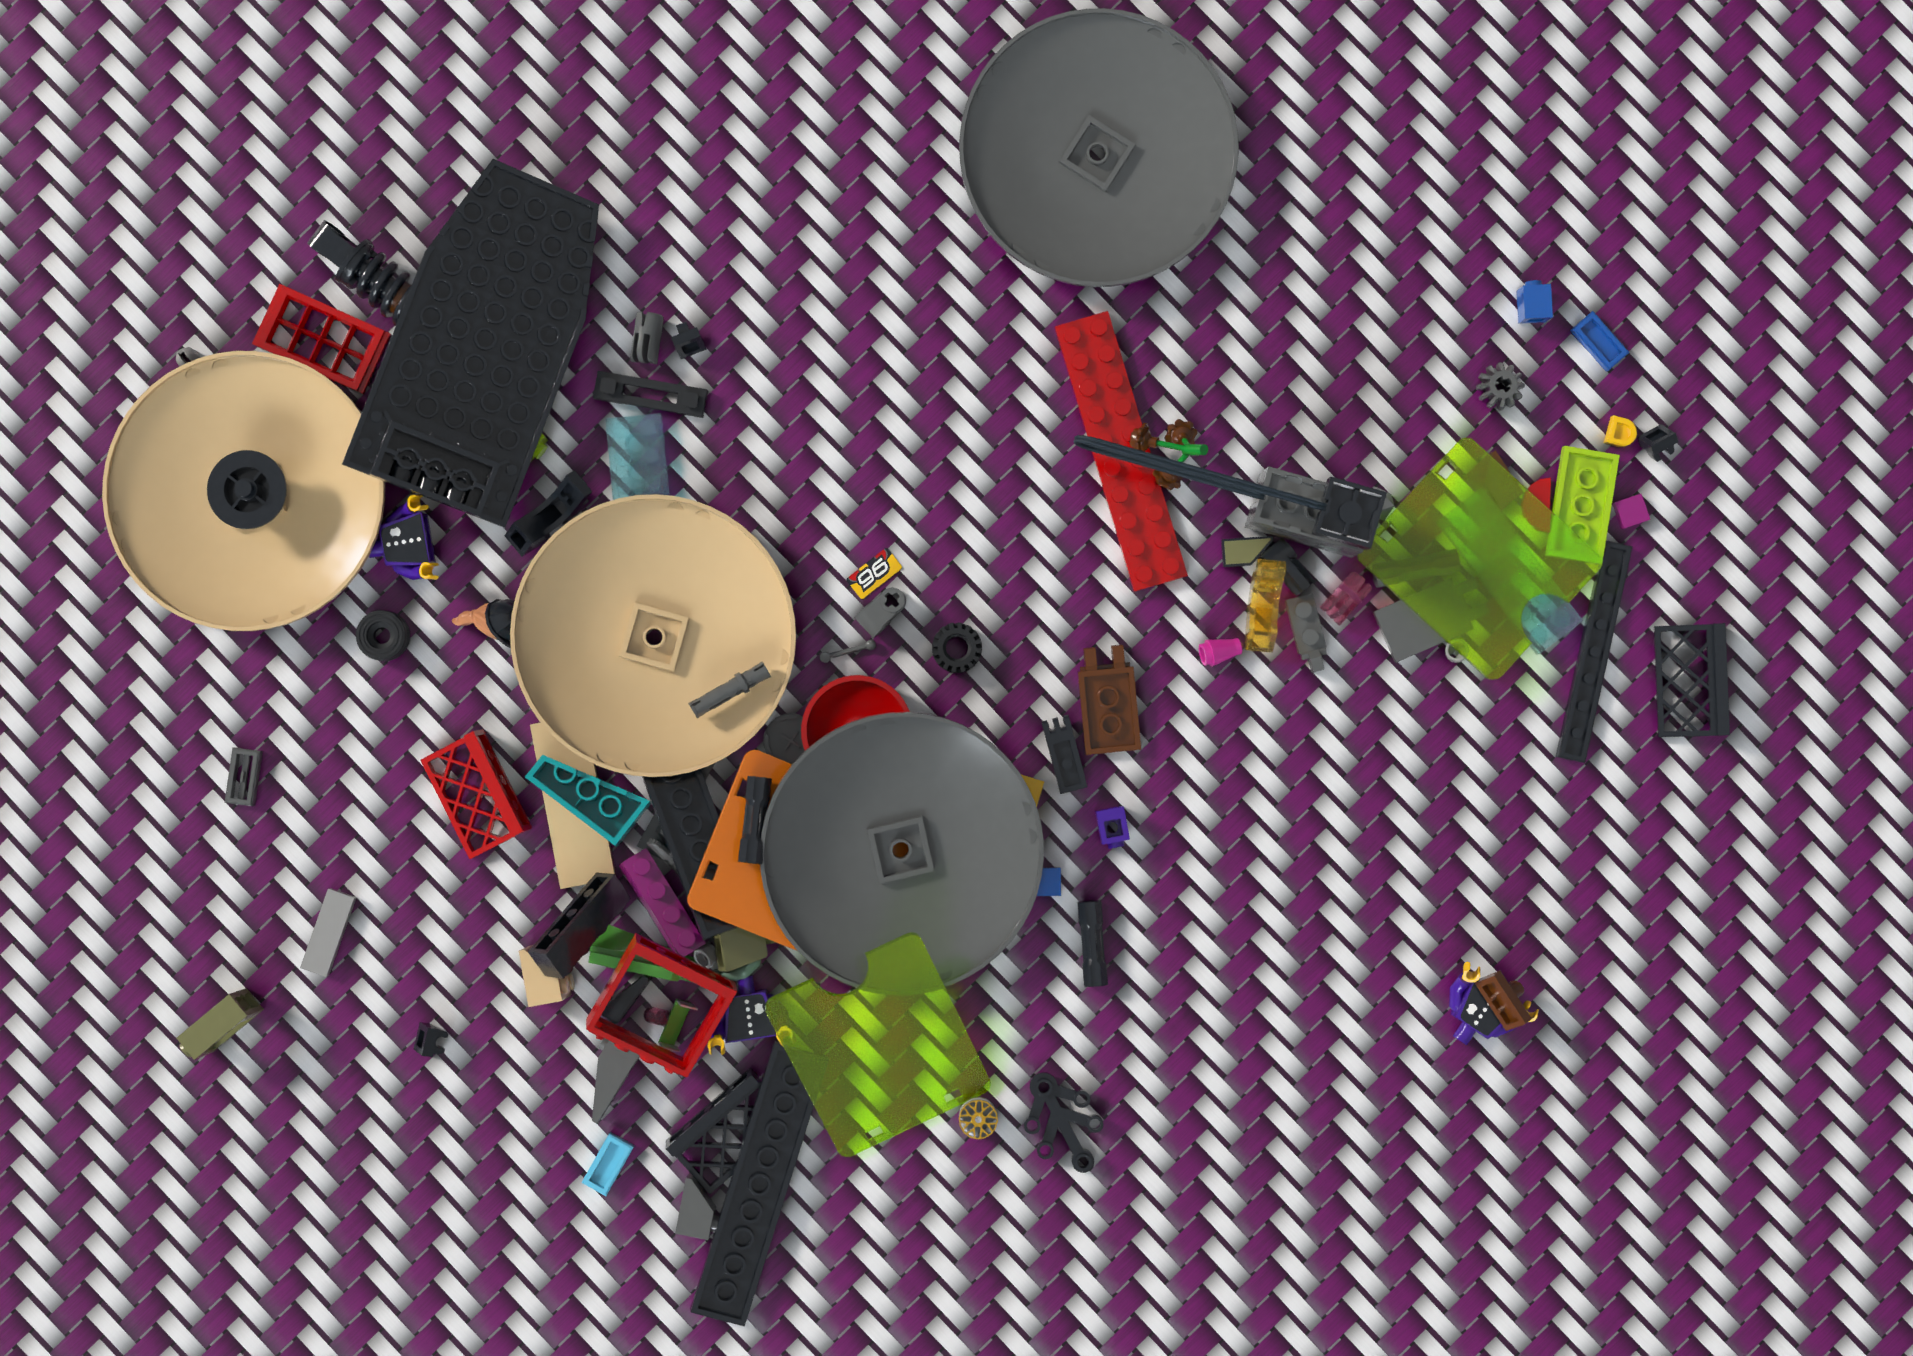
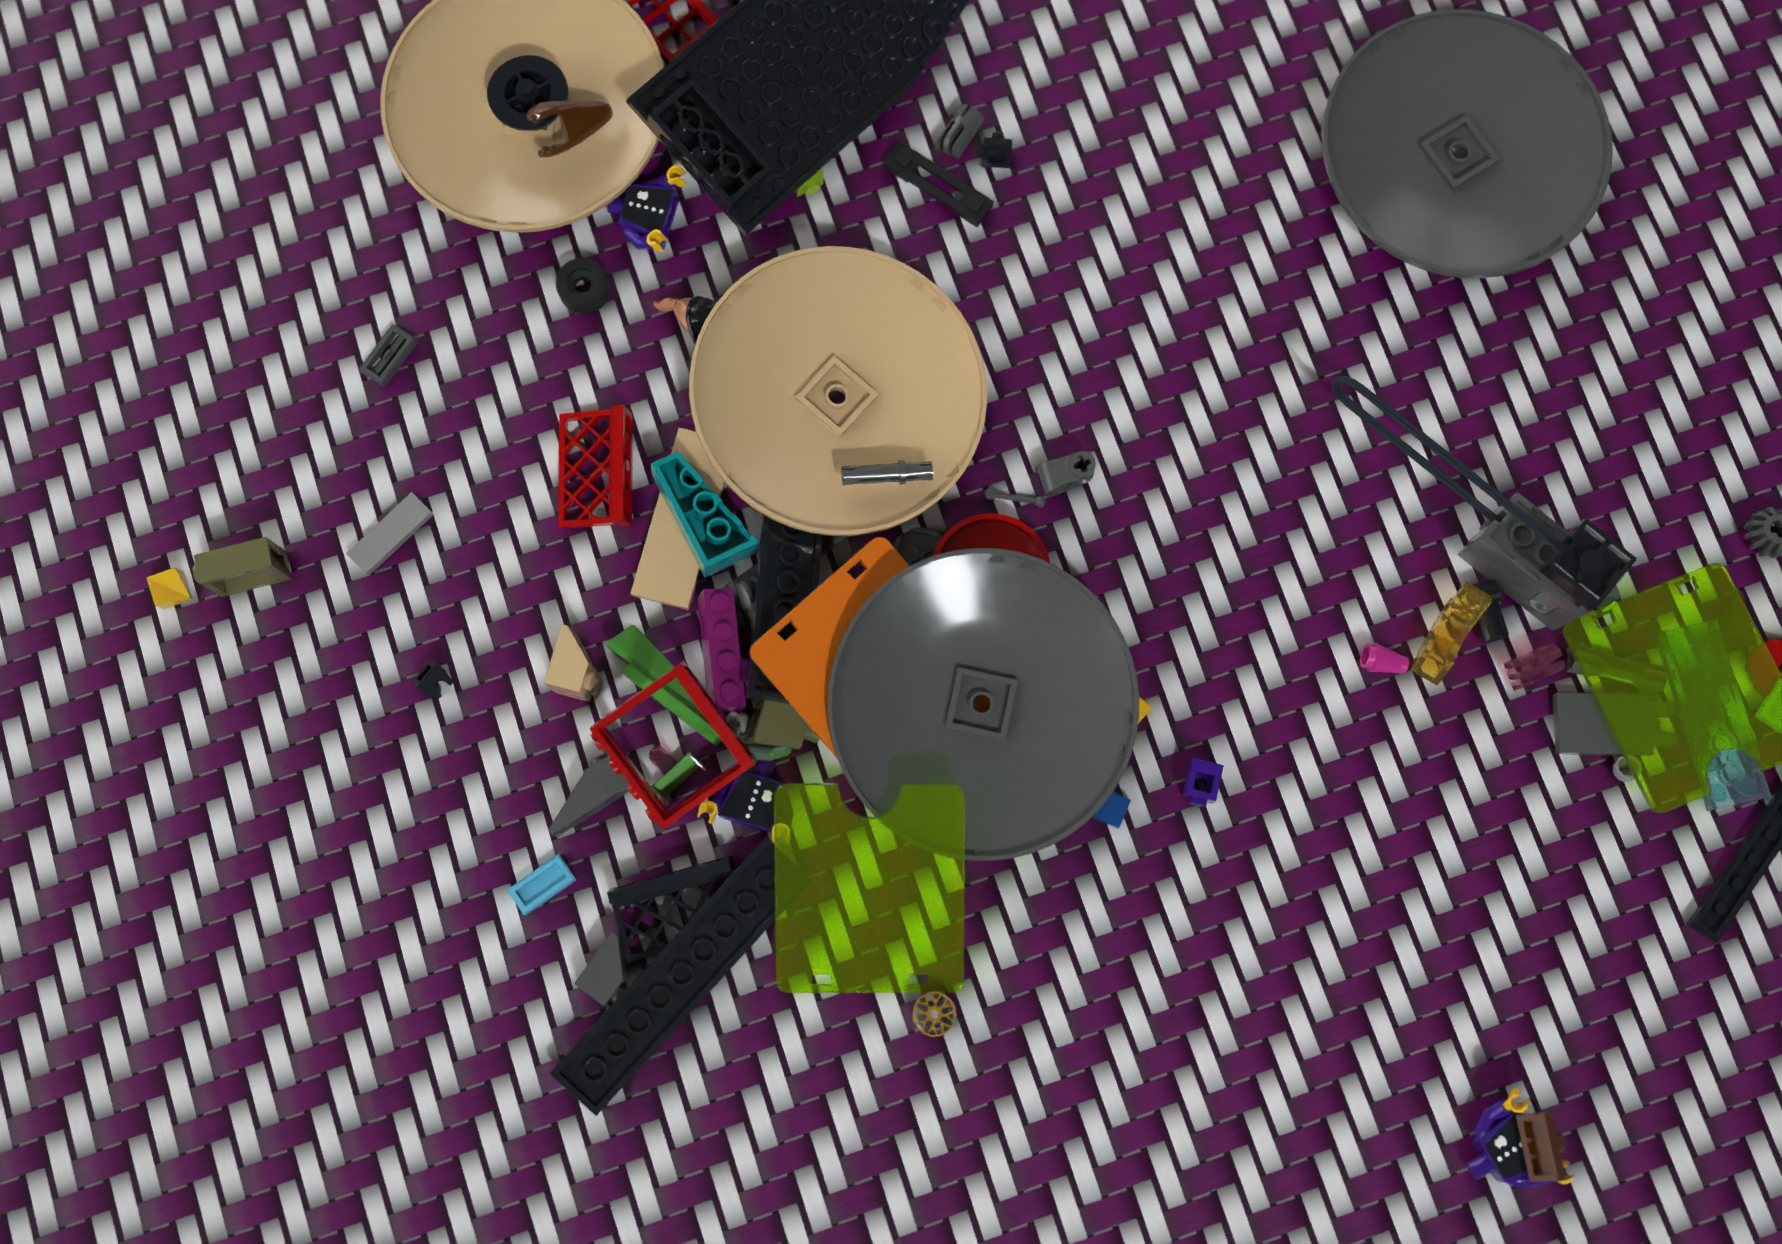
camera: 30 degrees right, 10 degrees down
black arch [504,470,592,557] -> none
black brick [528,872,631,979] -> none
black slope [602,975,652,1024] -> none
clear light blue plate [605,413,669,500] -> none
black axle [738,776,772,864] -> none
sticker [846,548,902,599] -> none
black tyre [932,622,982,673] -> none
black plant [1024,1072,1103,1173] -> none
black hinge [1041,715,1088,794] -> none
red plate [1054,311,1188,592] -> none
reddish brown tile [1077,644,1141,755] -> none
black axle [1077,900,1108,987] -> none
reddish brown plant [1130,419,1208,490] -> none
olive tile [1221,536,1273,568] -> none
dark grey hinge [1285,593,1327,673] -> none
none -> yellow slope [146,568,192,609]
none -> reddish brown animal [526,101,613,157]

